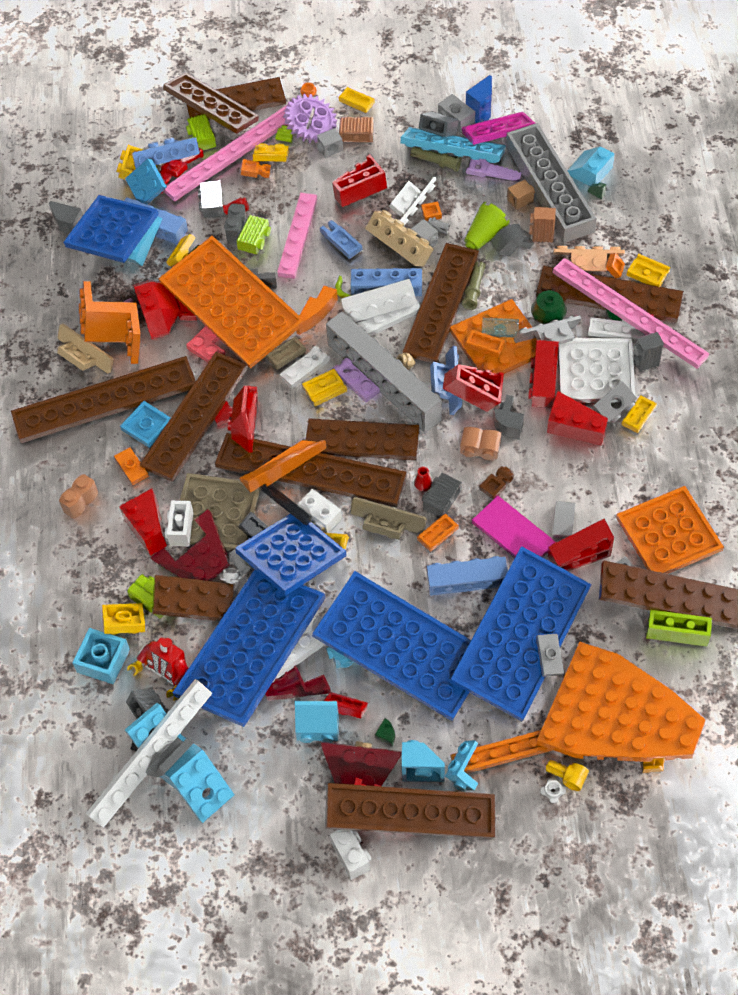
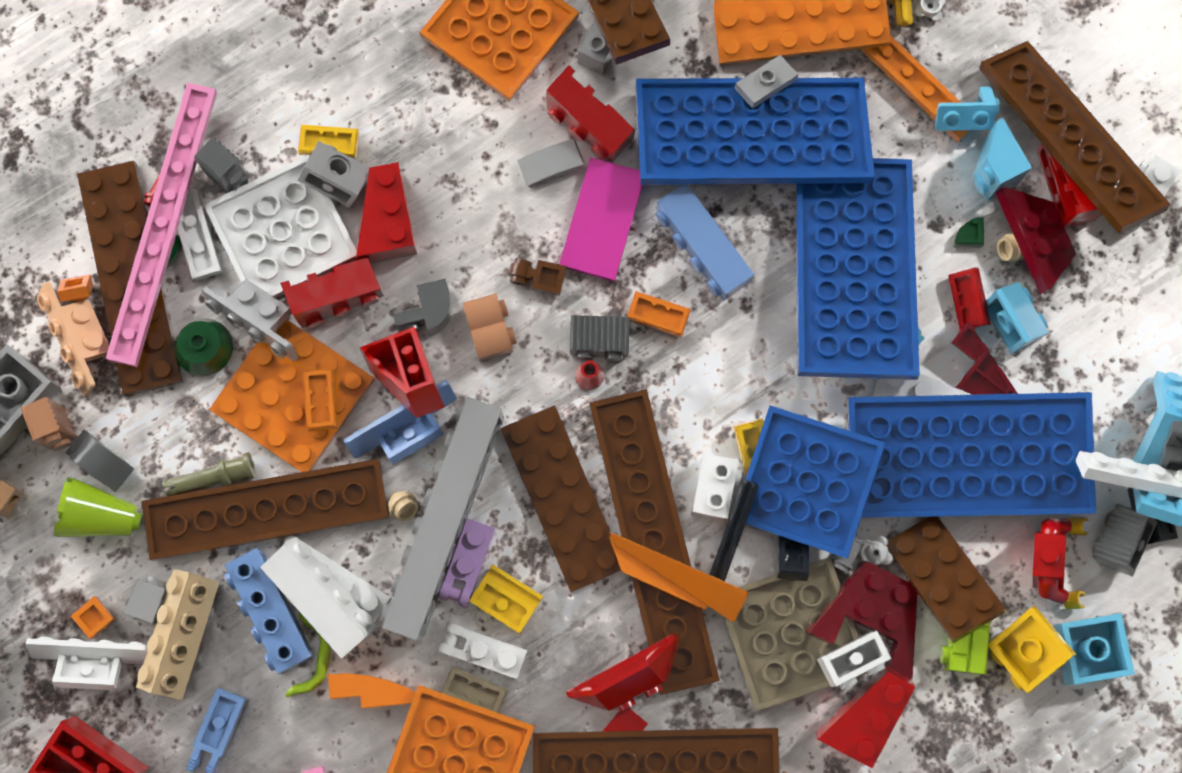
camera: 125 degrees left, 20 degrees up
dark tan bracket [351,497,427,540] -> none
light grey pin [428,217,450,234] -> none
clear light blue plate [482,318,519,338] -> none
yellow plate [626,254,670,287] -> none

